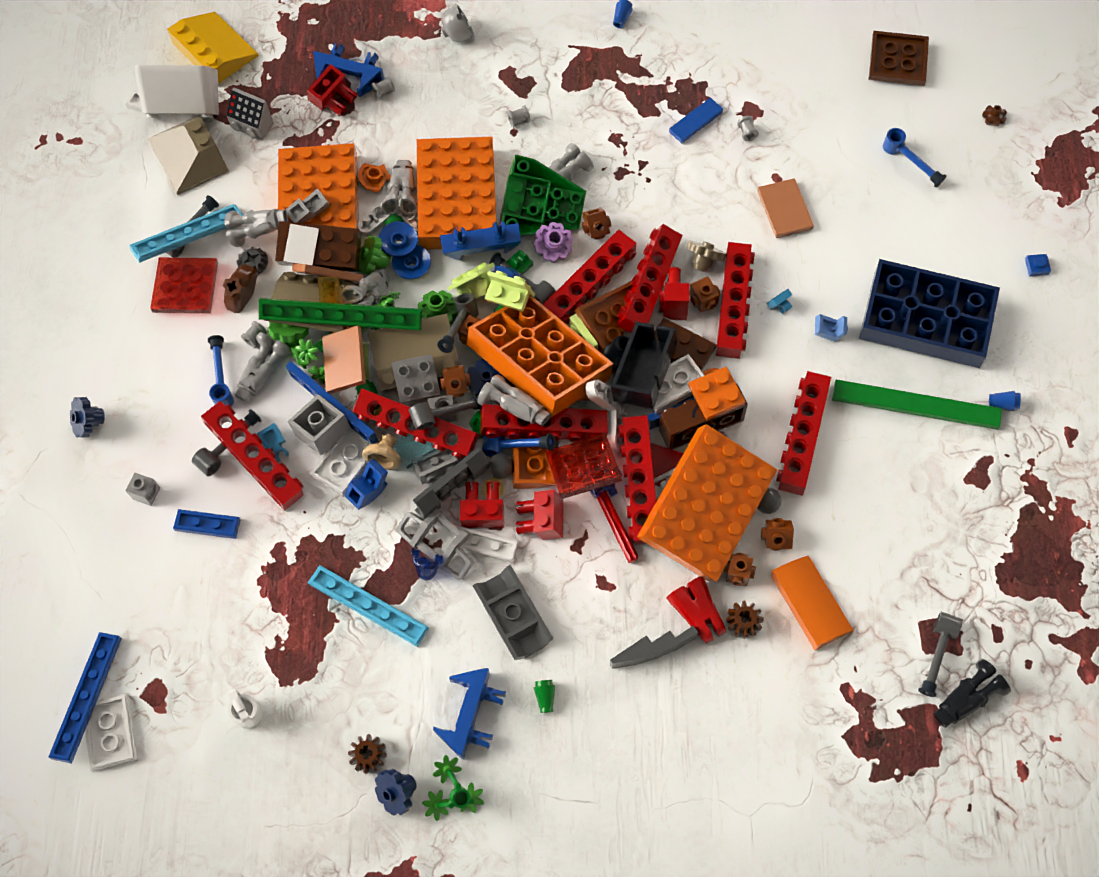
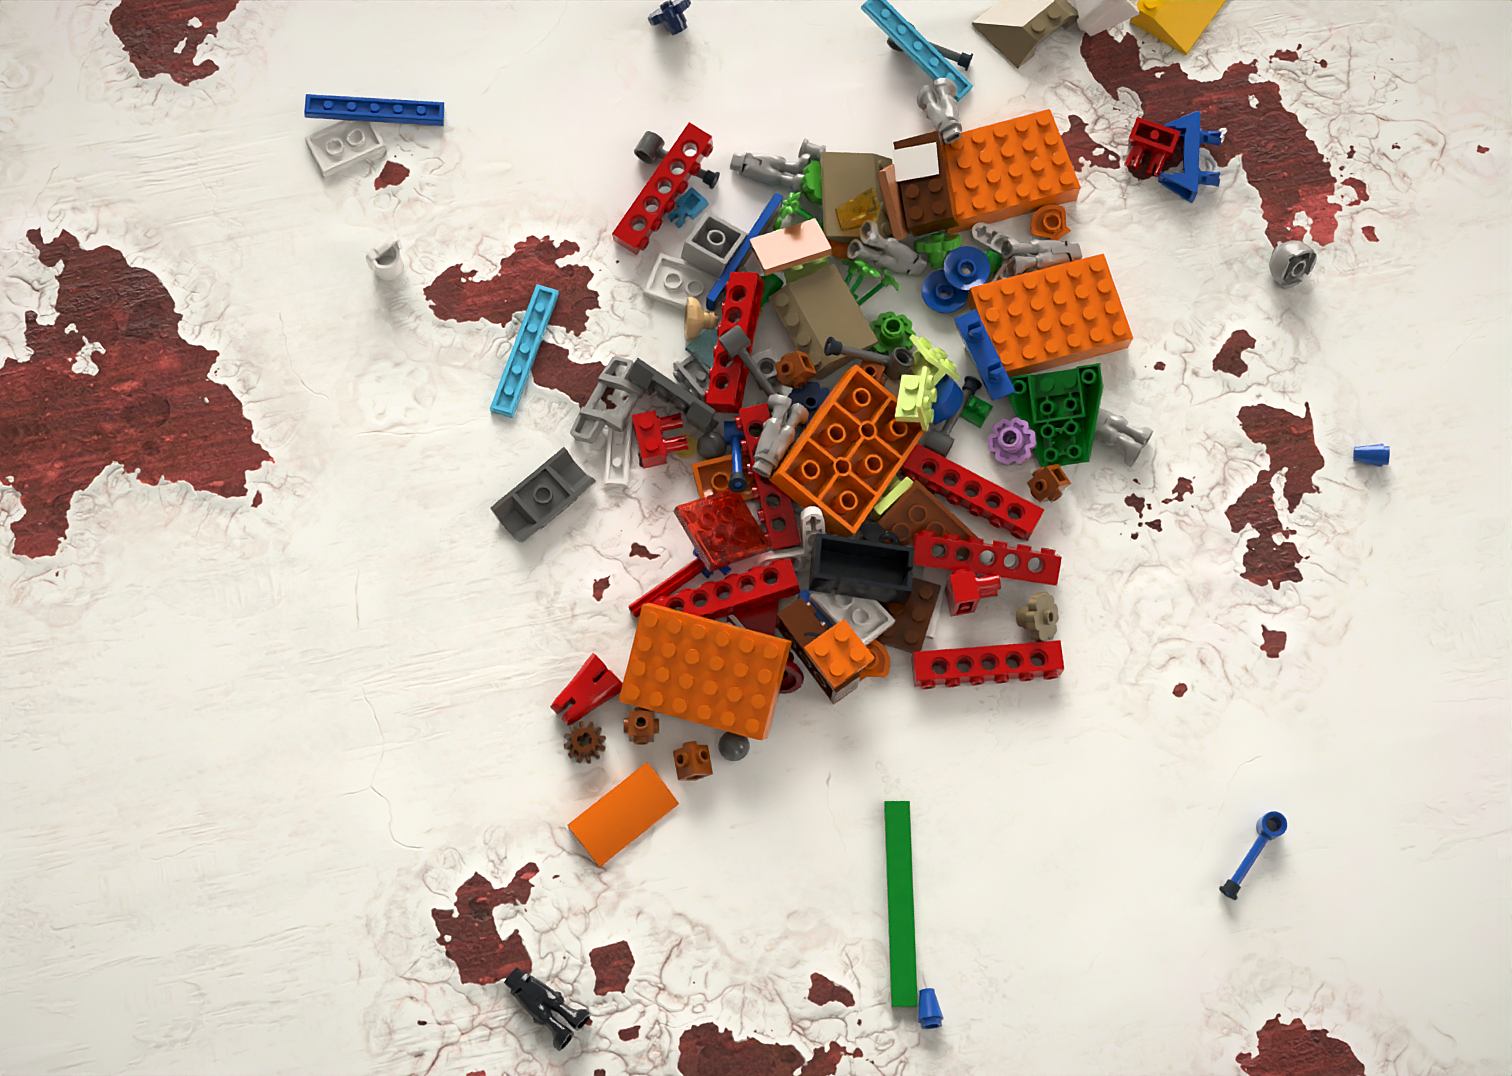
camera: 70 degrees right, 5 degrees up
light grey brick [125,472,160,506] -> none
clear red plate [150,257,218,314] -> none
blue tile [173,509,241,539] -> none
blue piece [207,335,234,406] -> none
reddish brown piece [222,264,258,313] -> none
slope [226,88,274,140] -> none
dark grey gear [236,247,268,274] -> none
green tile [258,298,422,331] -> none
light grey slope [286,189,331,223] -> none
blue brick [345,459,388,510] -> none
reddish brown gear [348,734,387,774] -> none
light grey bush [371,76,395,99] -> none
dark blue plant [375,769,417,816] -> none
light grey bracket [392,354,440,403] -> none
clear blue piece [411,548,444,581] -> none
bright green plant [422,755,484,821] -> none
blue hose [433,668,506,759] -> none
light grey bush [507,105,530,127] -> none
red brick [516,489,564,540] -> none
green cone [533,680,555,713] -> none
dark grey slope [610,626,699,669] -> none
blue tile [669,97,723,144] -> none
dark orange brick [689,276,721,312] -> none
light grey bush [737,116,759,141] -> none
nougat tile [757,178,814,238] -> none
dark azure tile [766,289,792,314] -> none
red brick [776,371,831,496] -> none
medium blue bracket [814,314,848,342] -> none
dark blue brick [859,259,1000,368] -> none
reddish brown plate [868,30,929,86] -> none
dark grey piece [918,611,963,697] -> none
reddish brown plant [982,105,1007,126] -> none
blue plate [1025,254,1051,277] -> none

